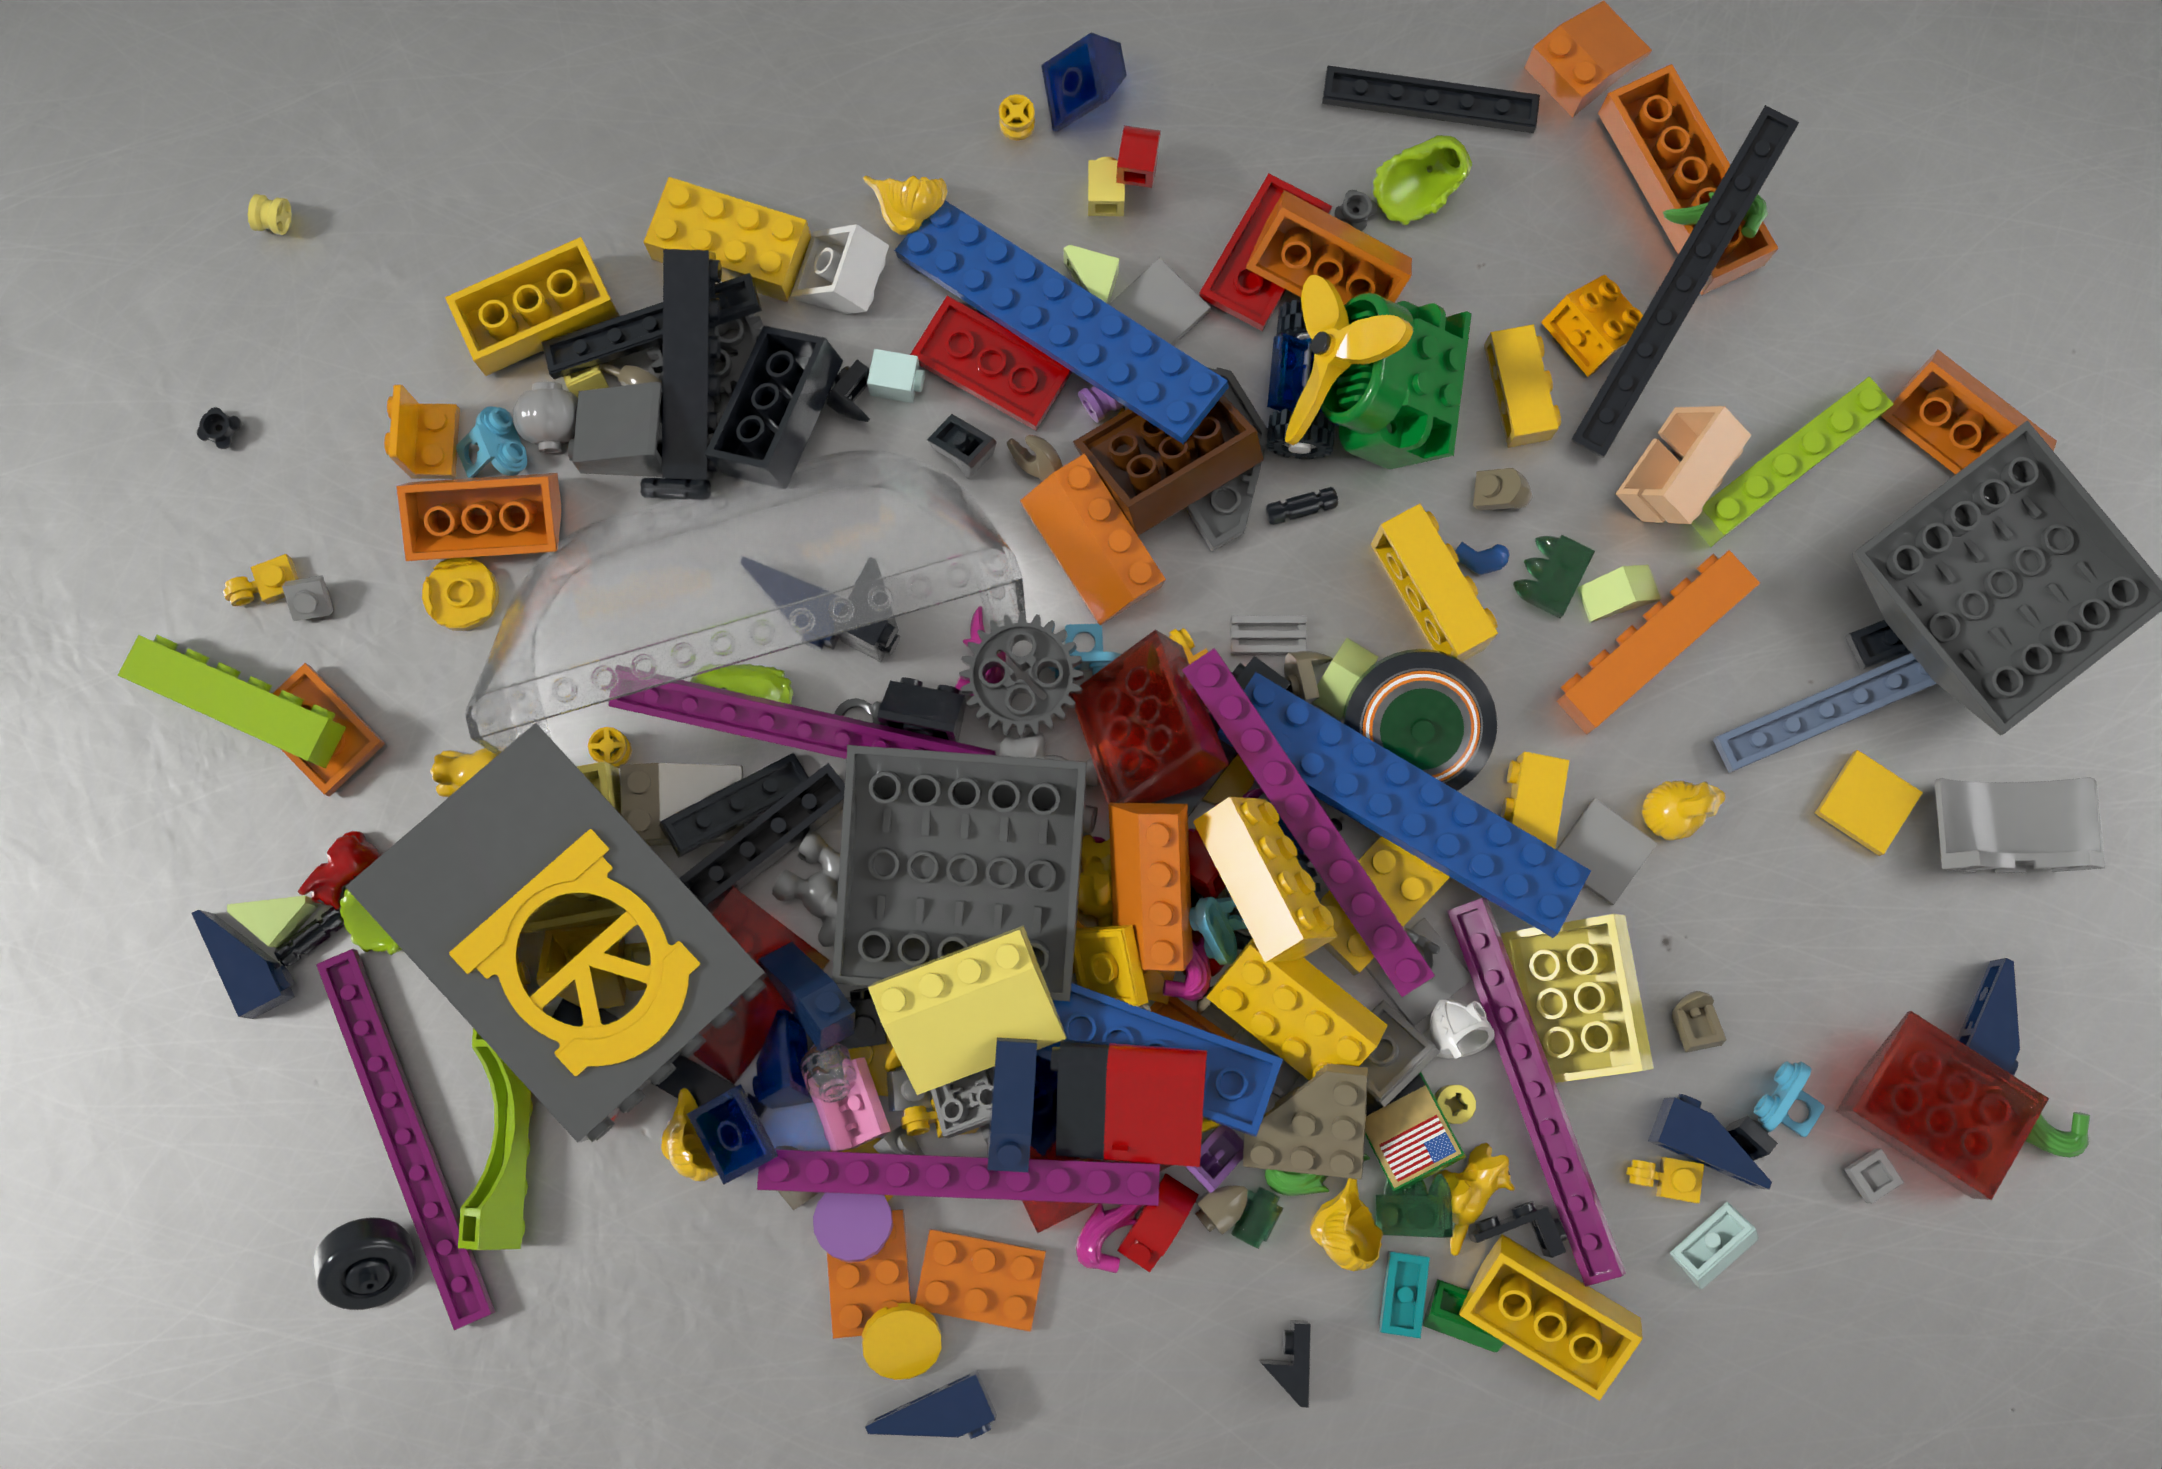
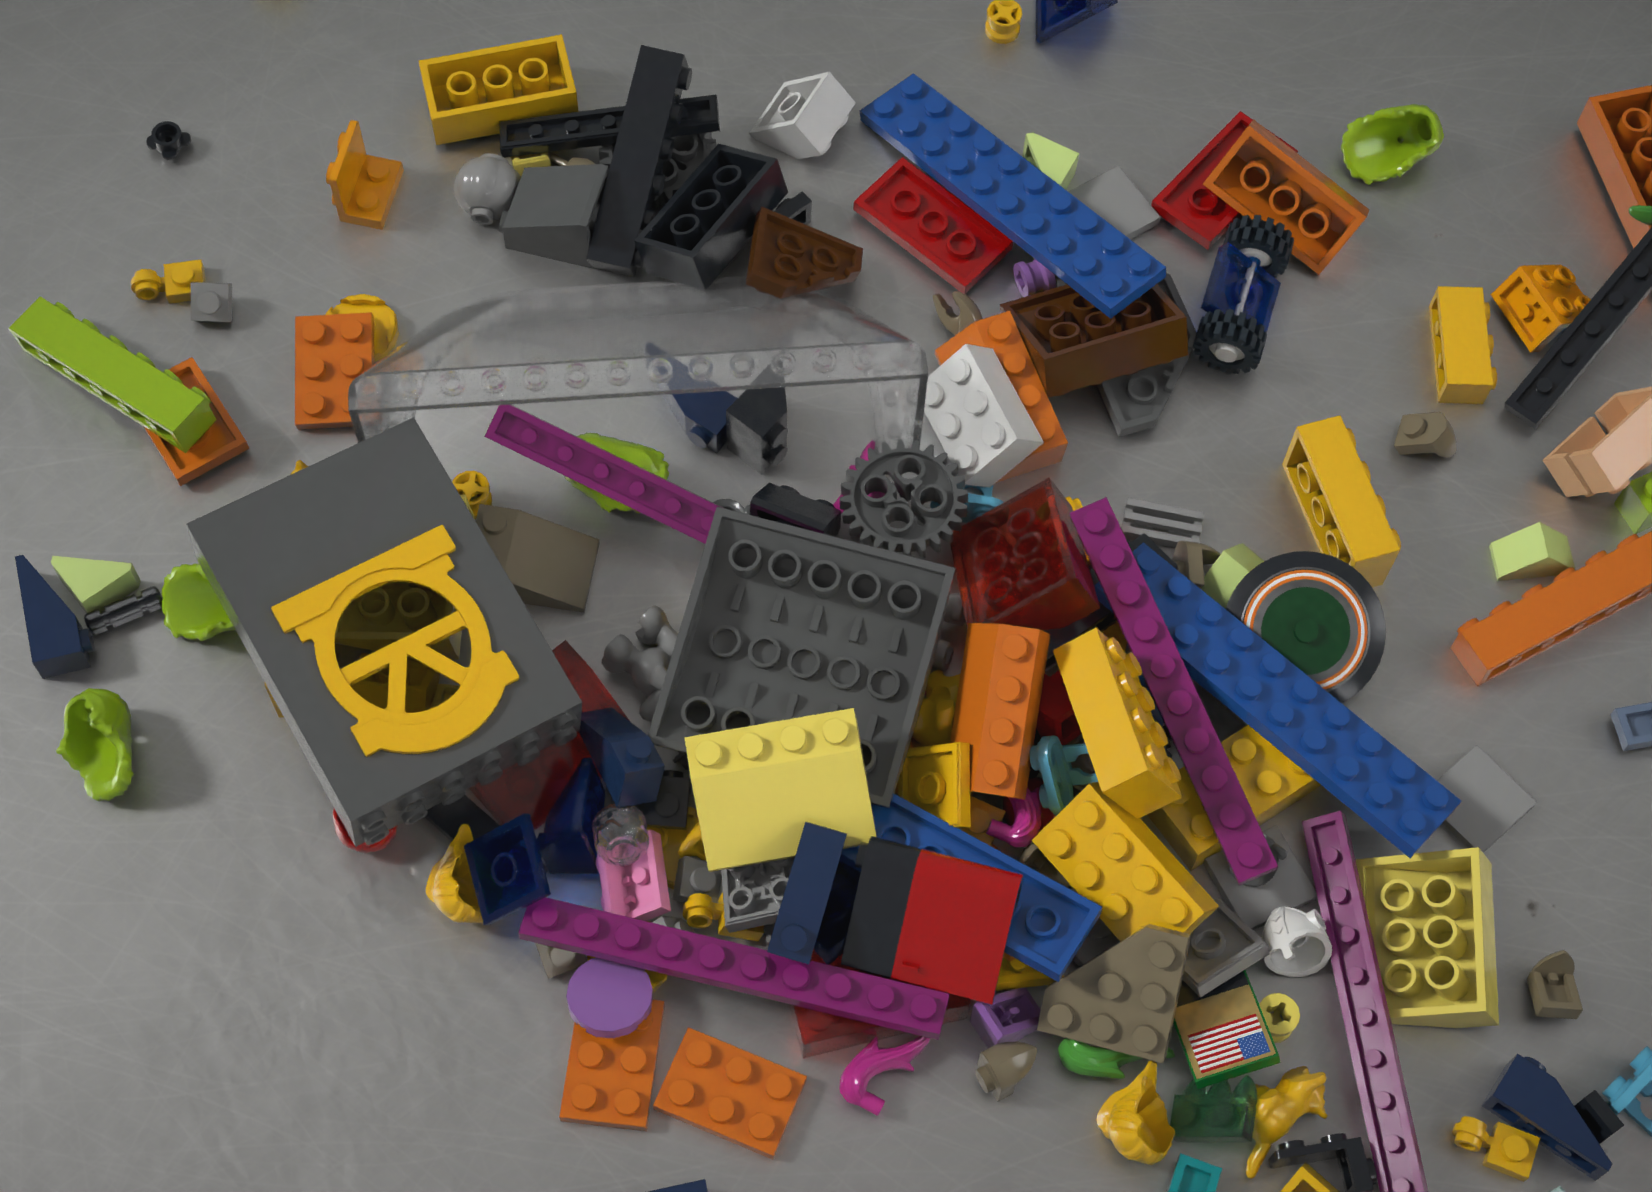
camera: 10 degrees right, 15 degrees down
red animal [297,831,381,910] -> none
black wheel [313,1217,416,1310] -> none
magenta plate [316,949,495,1330] -> none
orange slope [396,473,562,561] -> none
medium azure bracket [456,406,528,478] -> none
lime arch [458,1028,533,1250] -> none
black axle [640,478,711,500] -> none
yellow brick [643,177,811,302] -> none
black tile [659,753,809,858] -> none
black brick [679,763,845,913] -> none
yellow tile [862,1303,942,1380] -> none
yellow hair [863,175,948,235] -> none
light aqua brick [867,349,925,403] -> none
black slope [927,414,997,479] -> none
light yellow brick [1088,157,1125,216] -> none
red brick [1116,125,1161,188] -> none
red brick [1117,1173,1199,1272] -> none
clear green brick [1231,1186,1284,1249] -> none
black axle [1266,487,1338,525] -> none
green brick [1285,275,1472,470] -> none
black tile [1322,65,1540,133] -> none
dark grey plate [1334,190,1377,231] -> none
blue arm [1455,542,1510,575] -> none
yellow brick [1501,751,1570,849] -> none
clear green plate [1513,535,1595,618] -> none
orange slope [1524,0,1652,118] -> none
yellow hair [1642,781,1726,841] -> none
none -> lime piece [56,688,134,802]
none -> orange plate [295,312,375,430]
none -> reddish brown plate [746,206,863,299]
none -> white brick [913,344,1044,488]

